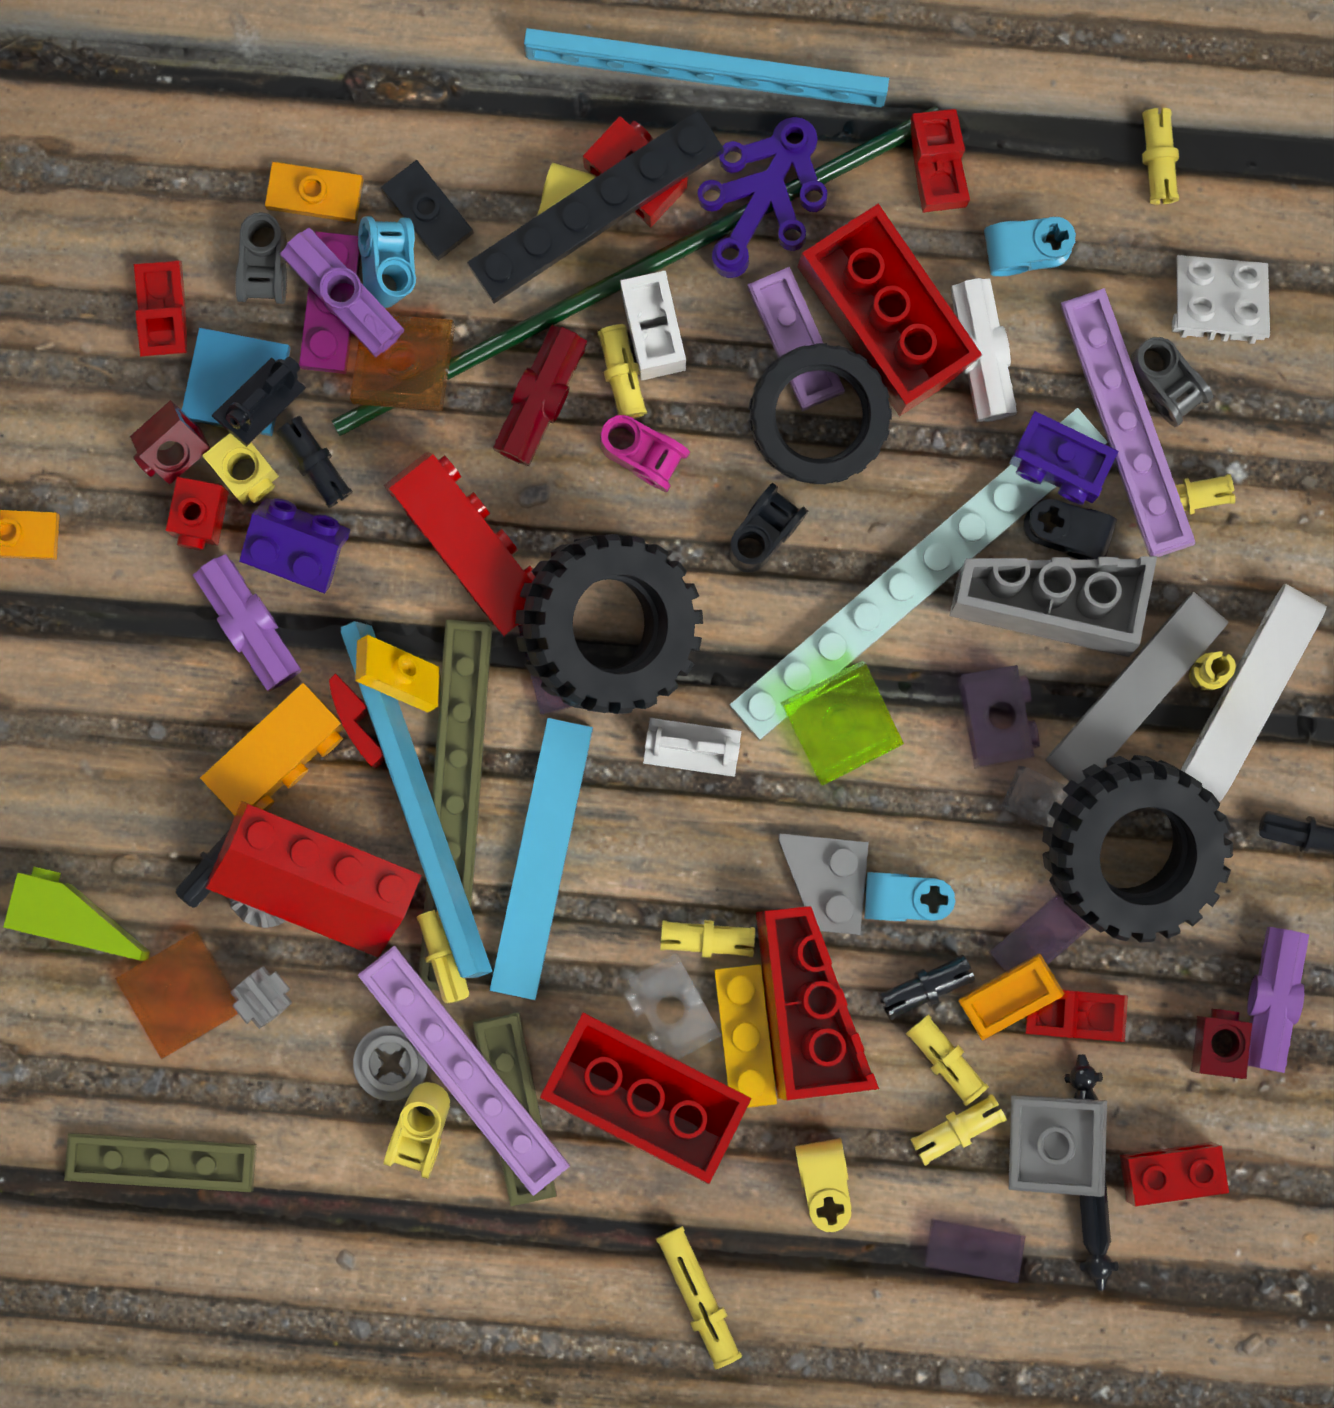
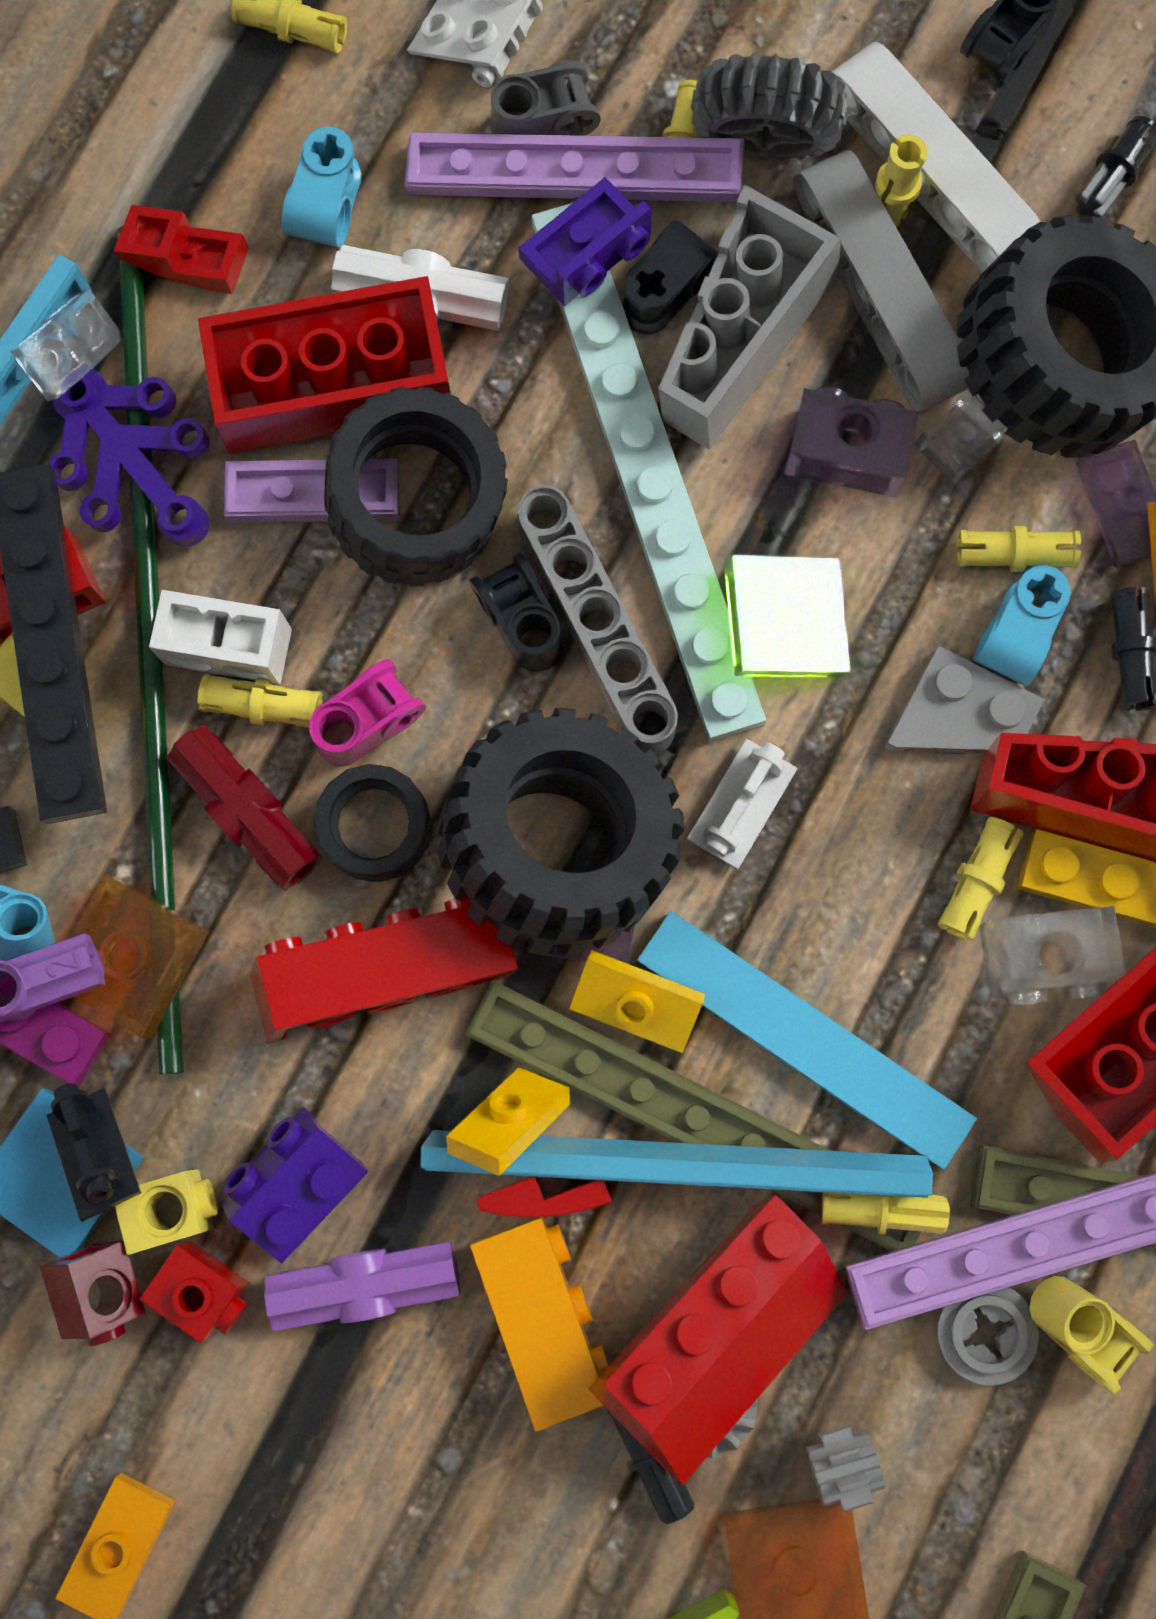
camera: 65 degrees left, 5 degrees down
black pin [277,416,353,508] -> none
none -> clear slope [10,288,123,401]
none -> black tyre [314,764,432,882]
none -> light grey beam [517,485,678,754]
none -> yellow plate [569,950,705,1053]
none -> dark grey gear [691,52,848,161]
none -> light yellow pin [957,526,1081,572]

